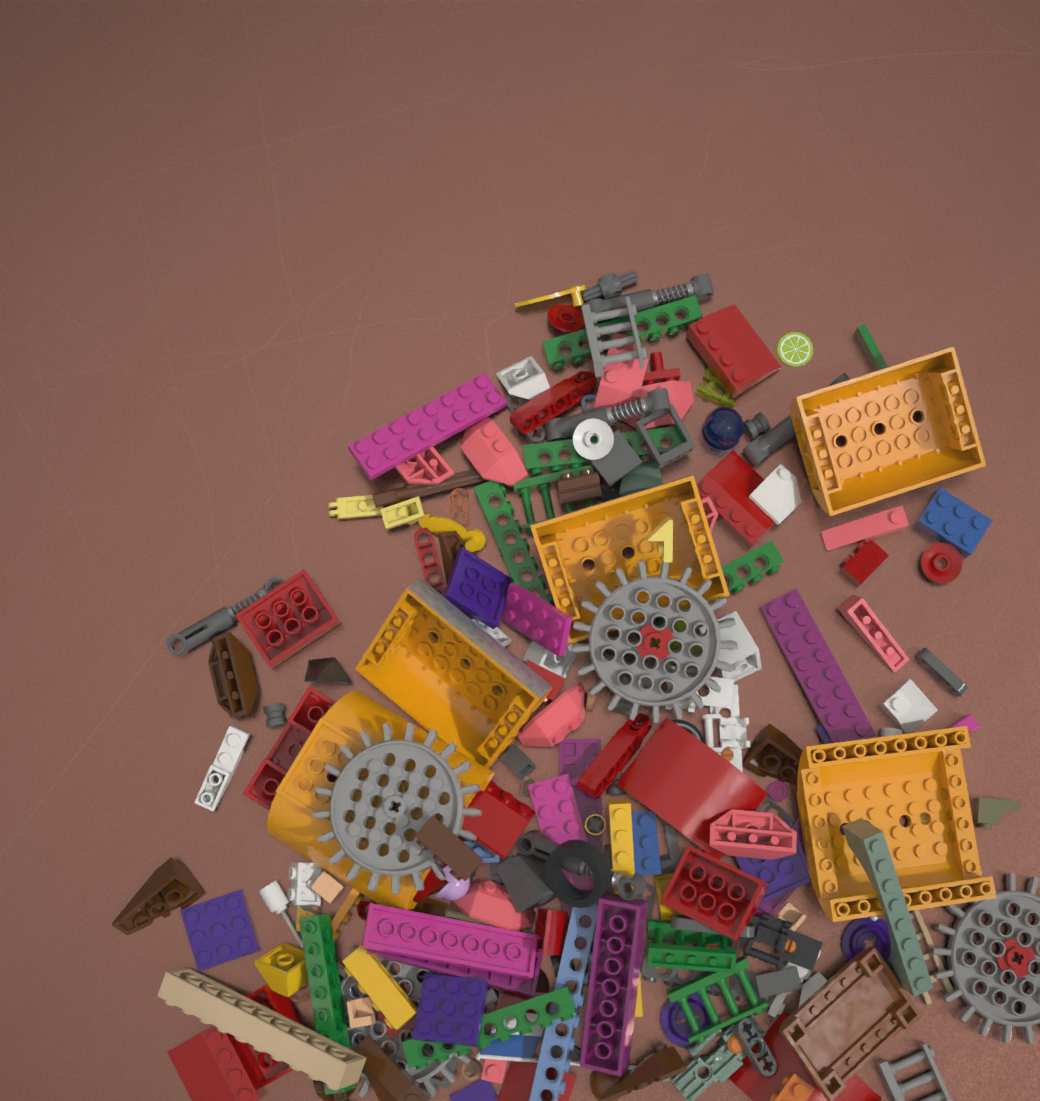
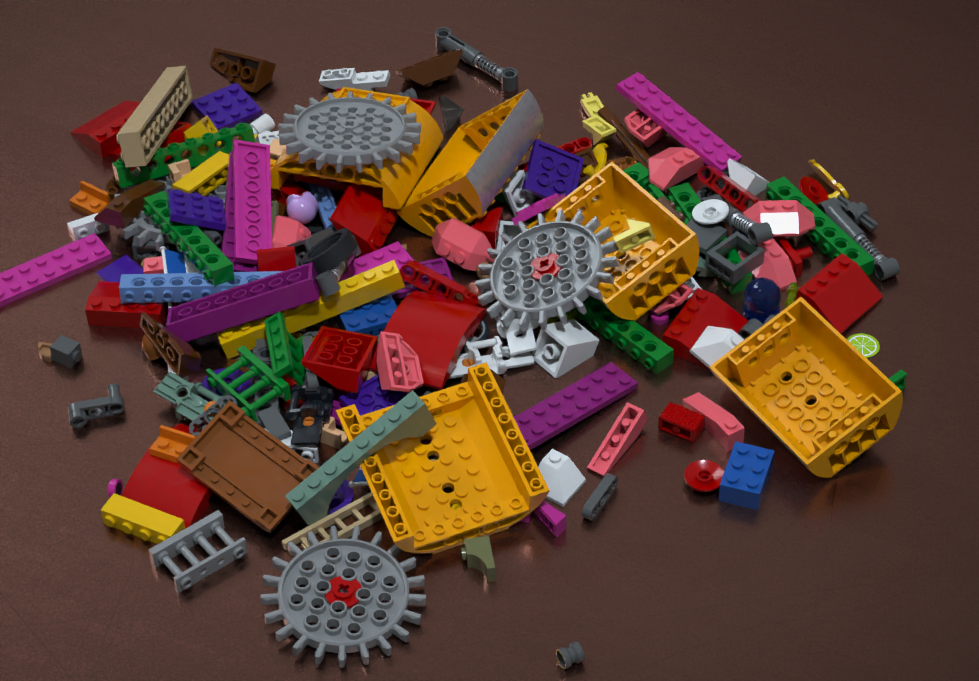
camera: 75 degrees right, 35 degrees down
red slope [235,569,341,669] -> none
reddish brown brick [415,815,484,881] -> none
dark grey brick [500,744,536,781] -> none
light grey fence [581,296,647,377] -> none

